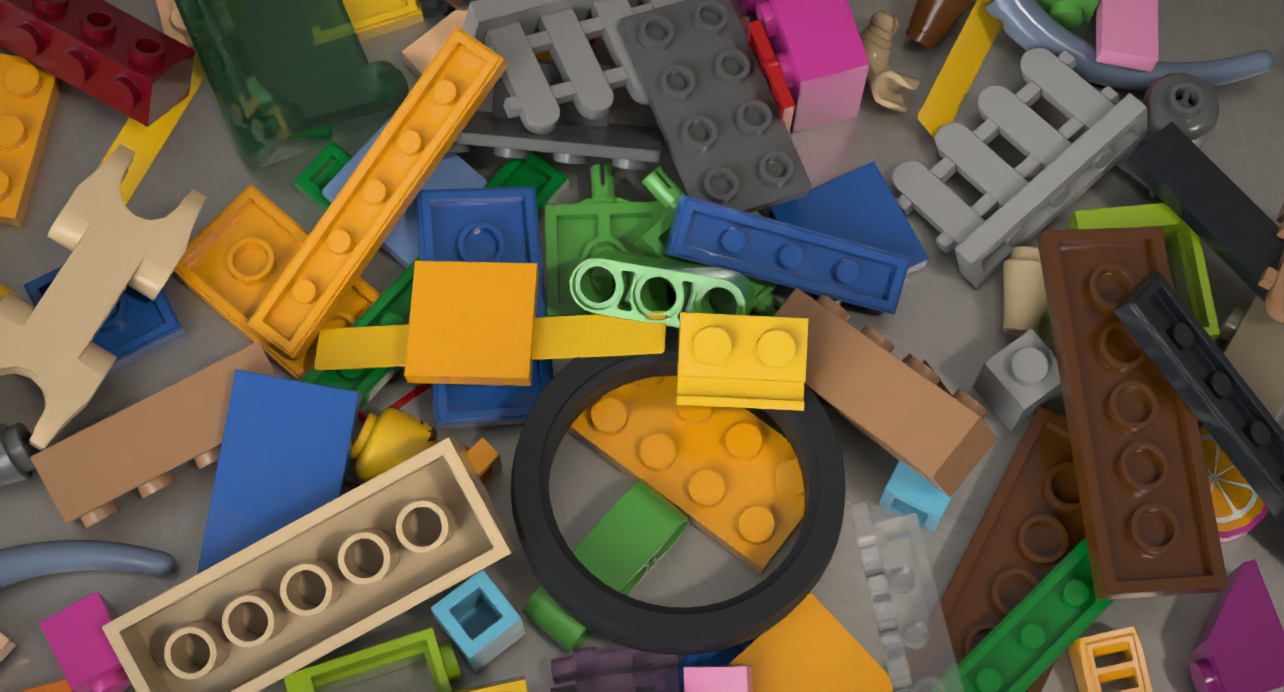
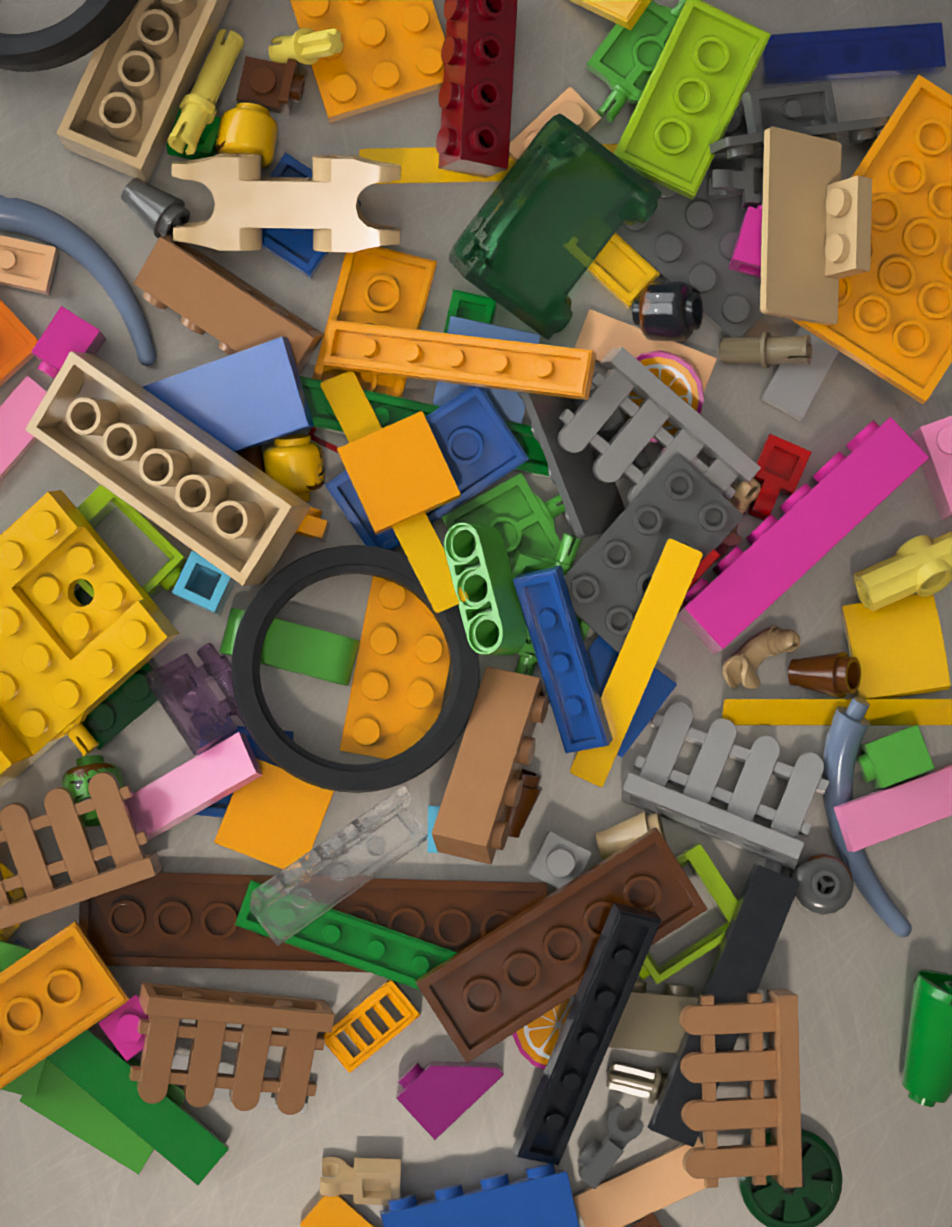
camera: 60 degrees right, 15 degrees up
yellow plate [676,312,809,411] -> none
none -> yellow sticker [570,539,703,787]

